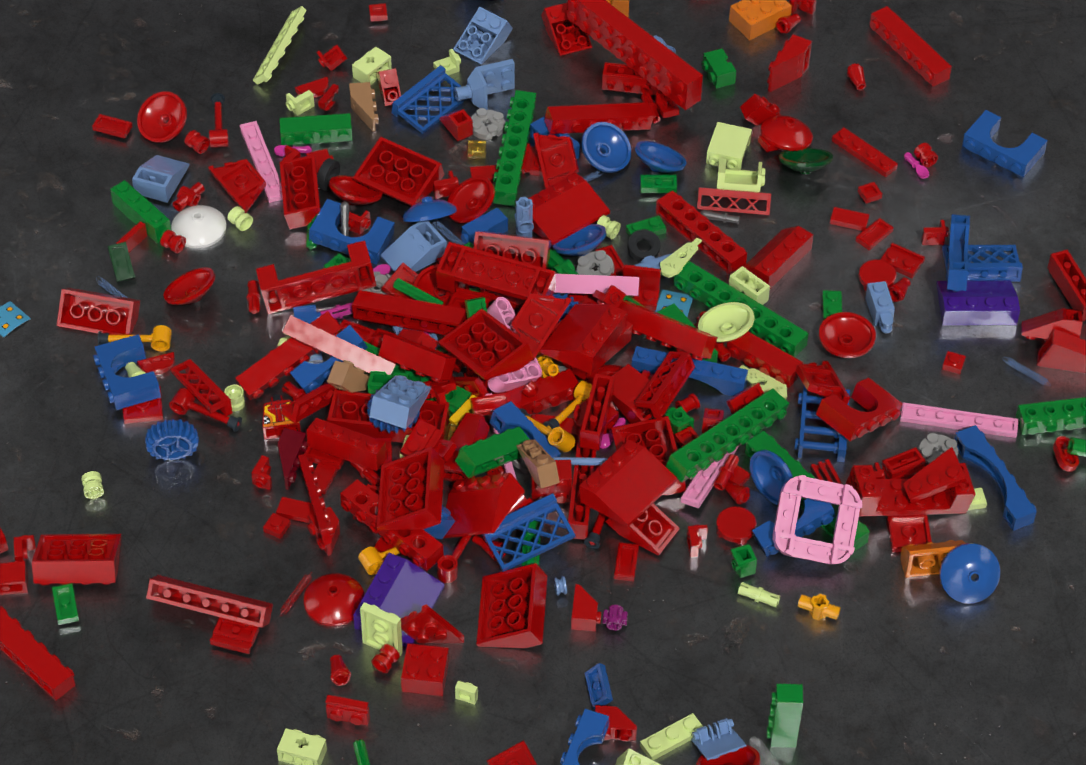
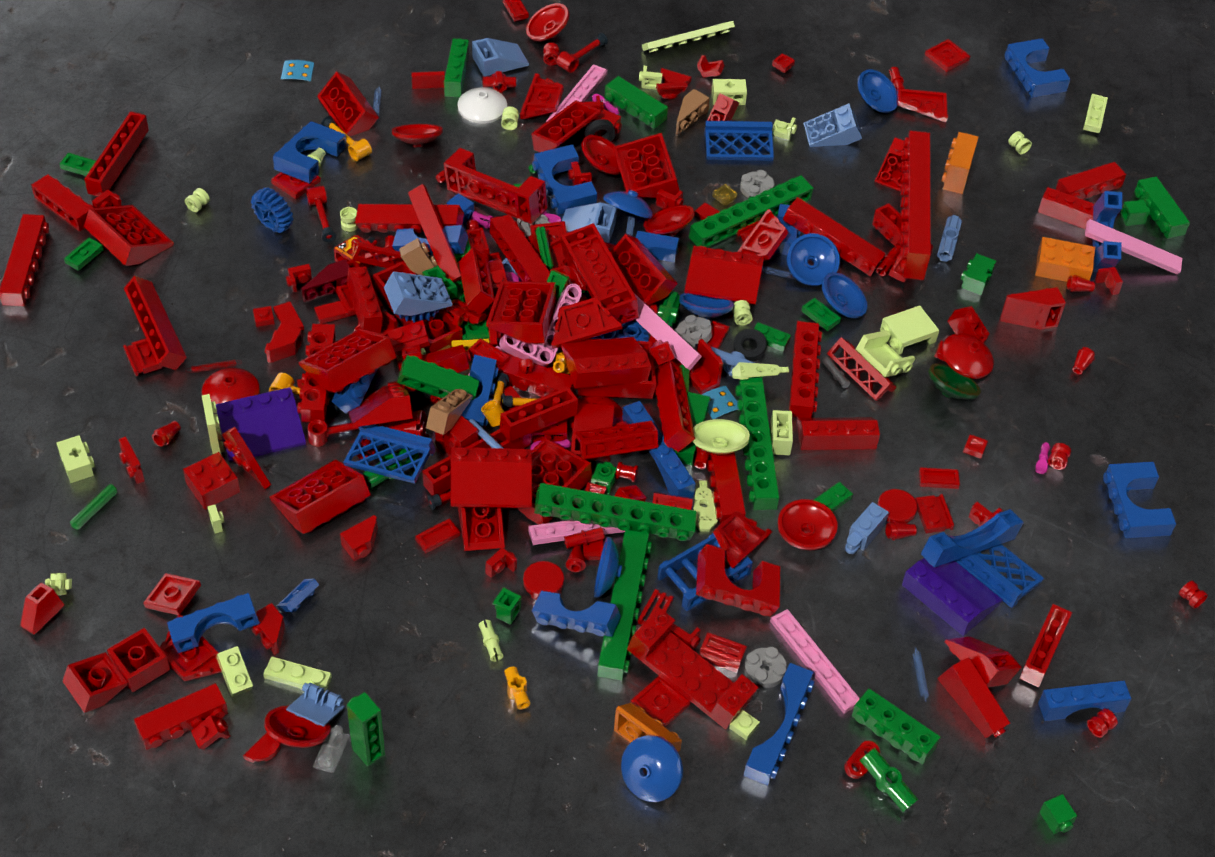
camera: 45 degrees right, 0 degrees up
dark green tile [107,242,135,283] -> none
red tile [137,352,175,375] -> none
red wheel [160,230,186,254] -> none
red fence [171,359,233,416] -> none
red plate [298,454,334,545] -> none
flat silver piece [339,202,350,237] -> none
red wheel [371,644,400,673] -> none
red slope [440,109,473,141] -> none
medium blue plate [454,59,515,110] -> none
medium blue piece [514,197,534,237] -> none
medium blue bush [554,576,567,596] -> none
magenta gear [603,605,628,631] -> none
bright pink plate [773,475,862,565] -> none
red tile [830,207,870,231] -> none
red plate [832,127,898,178] -> none
red brick [869,6,952,87] -> none
red wing [903,447,967,503] -> none
red plate [942,351,966,374] -> none

